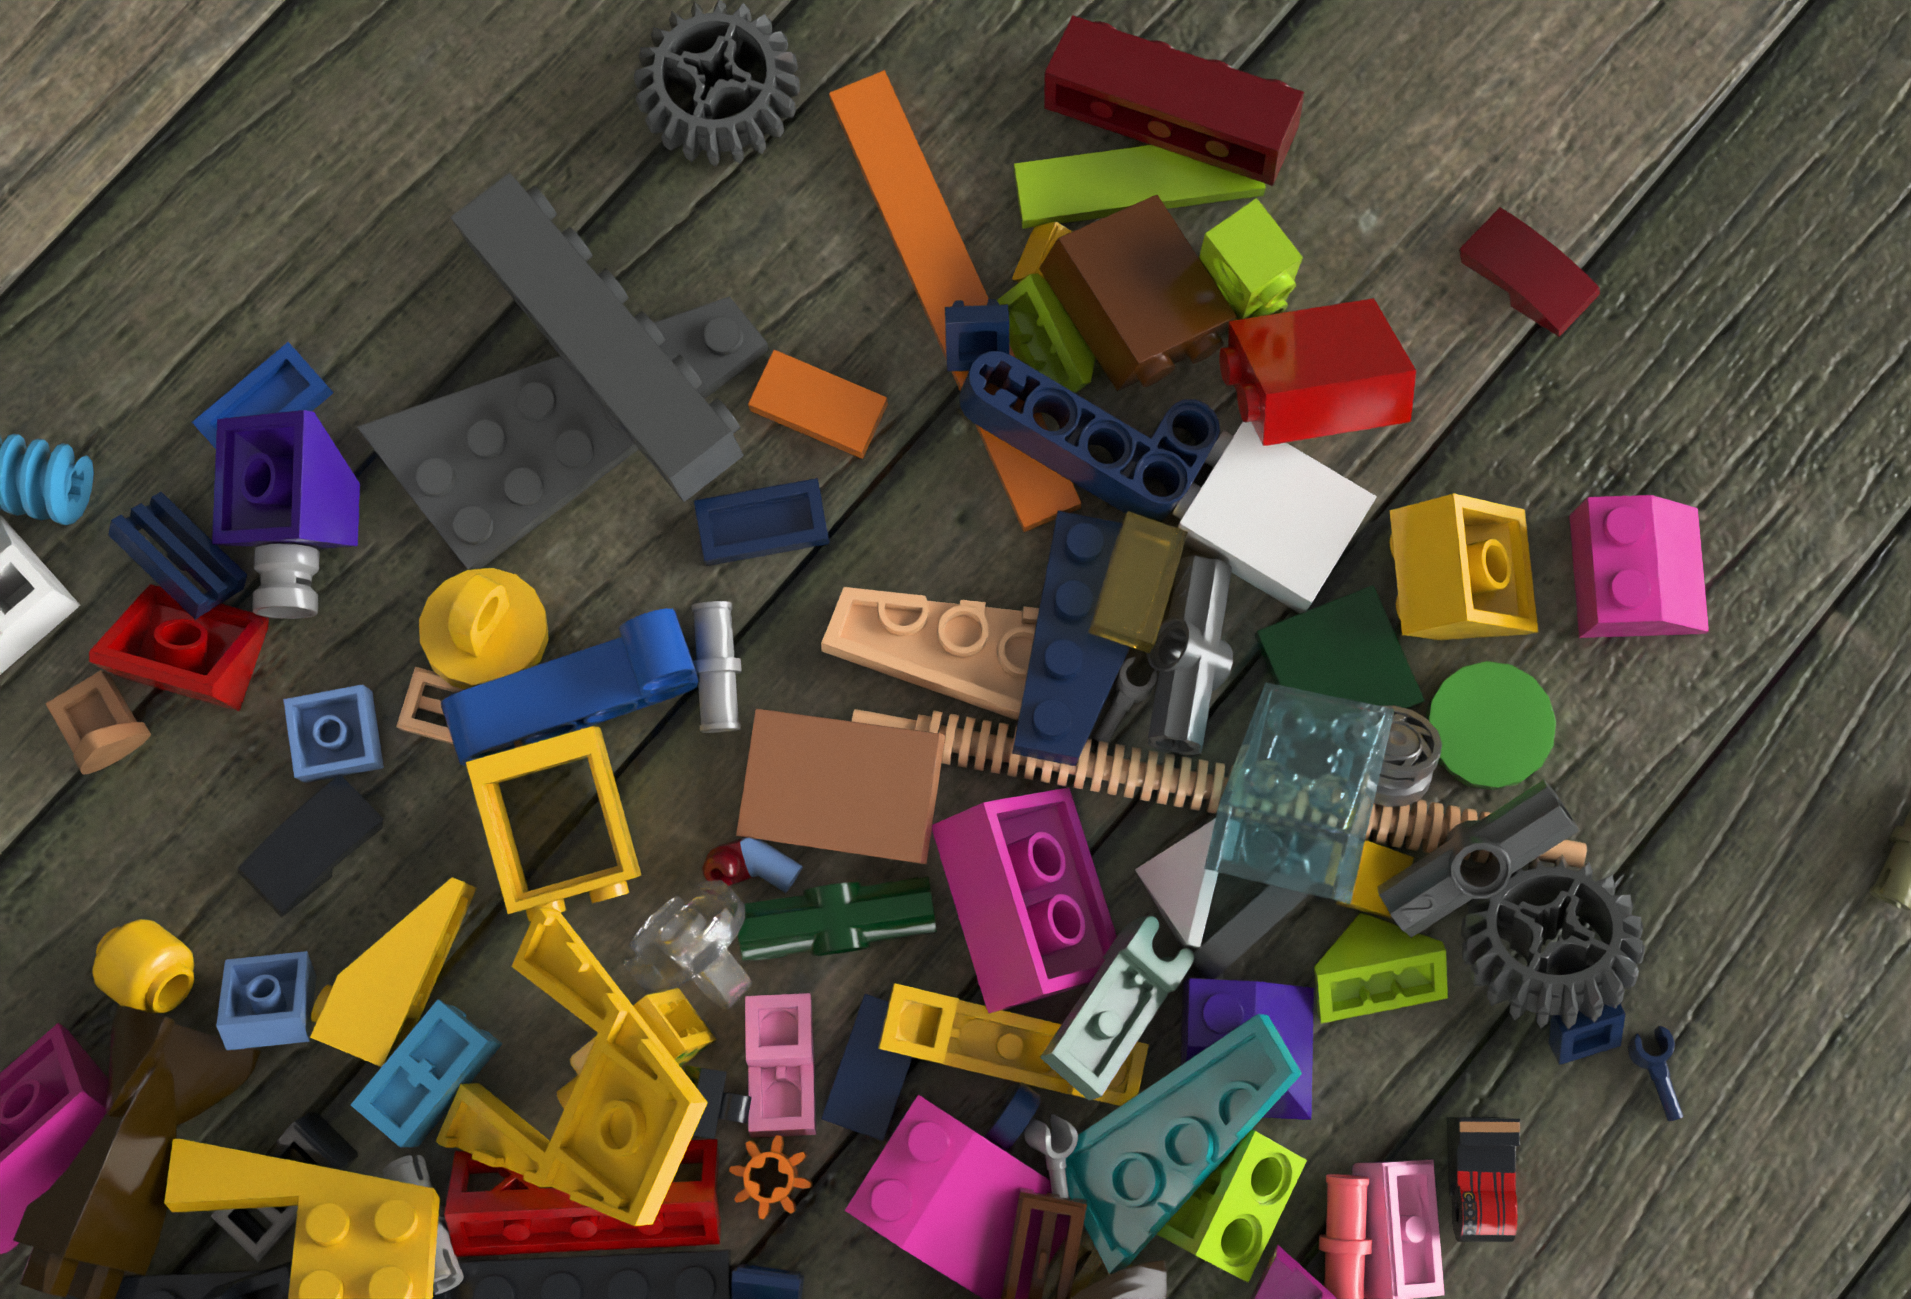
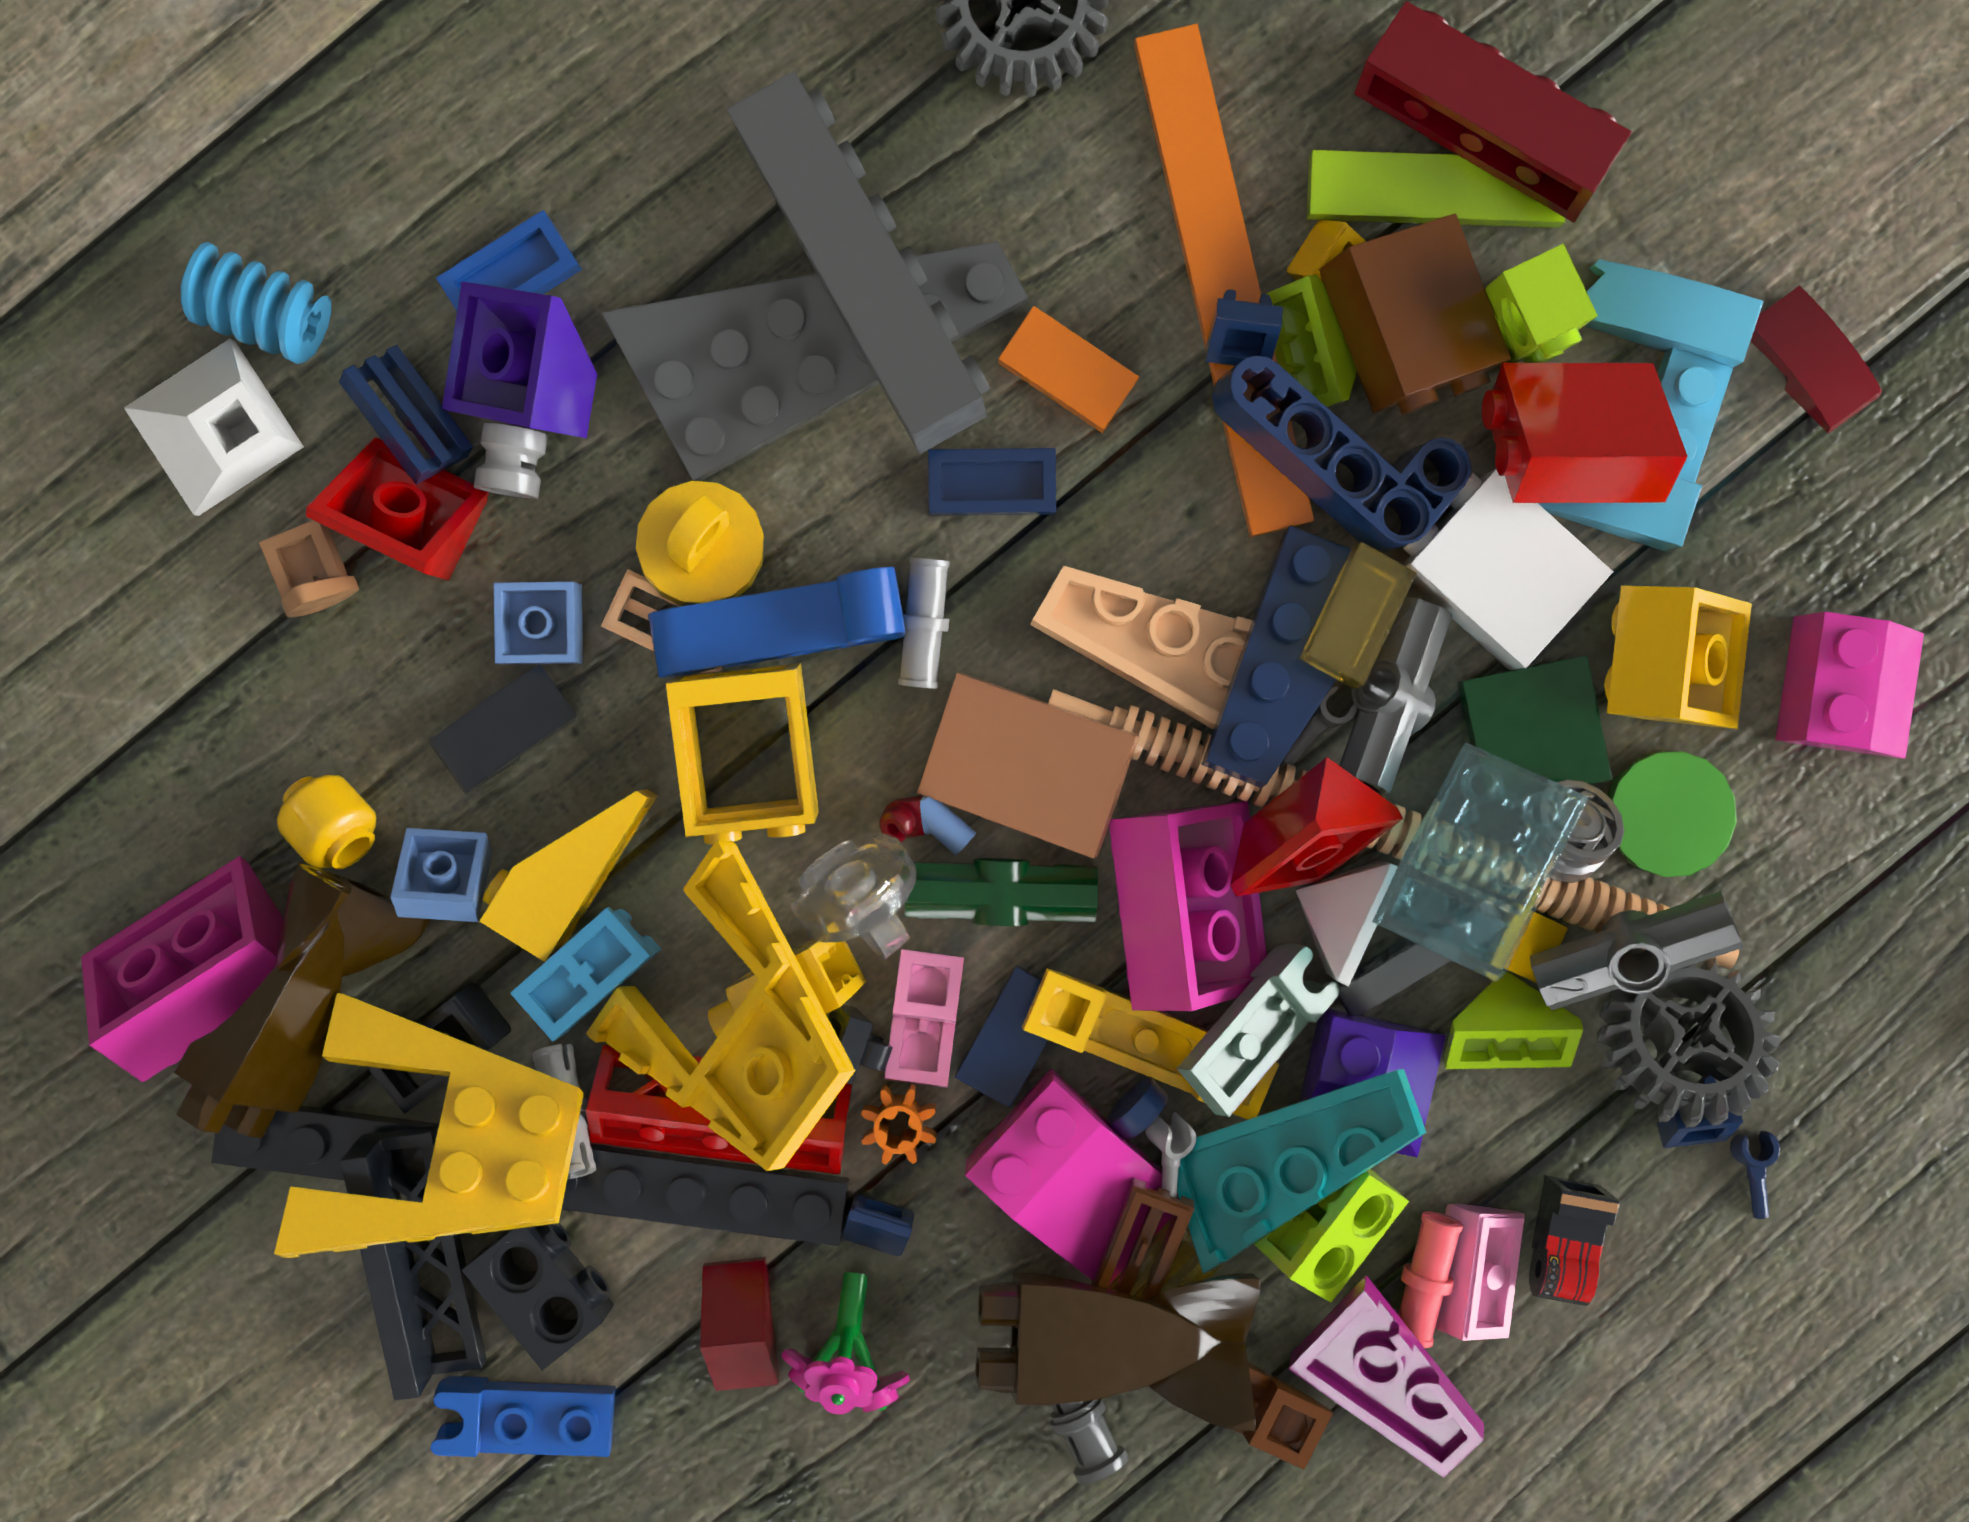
camera: 10 degrees right, 10 degrees up
none -> red slope [1230,757,1403,897]
none -> medium azure wedge [1538,259,1764,551]

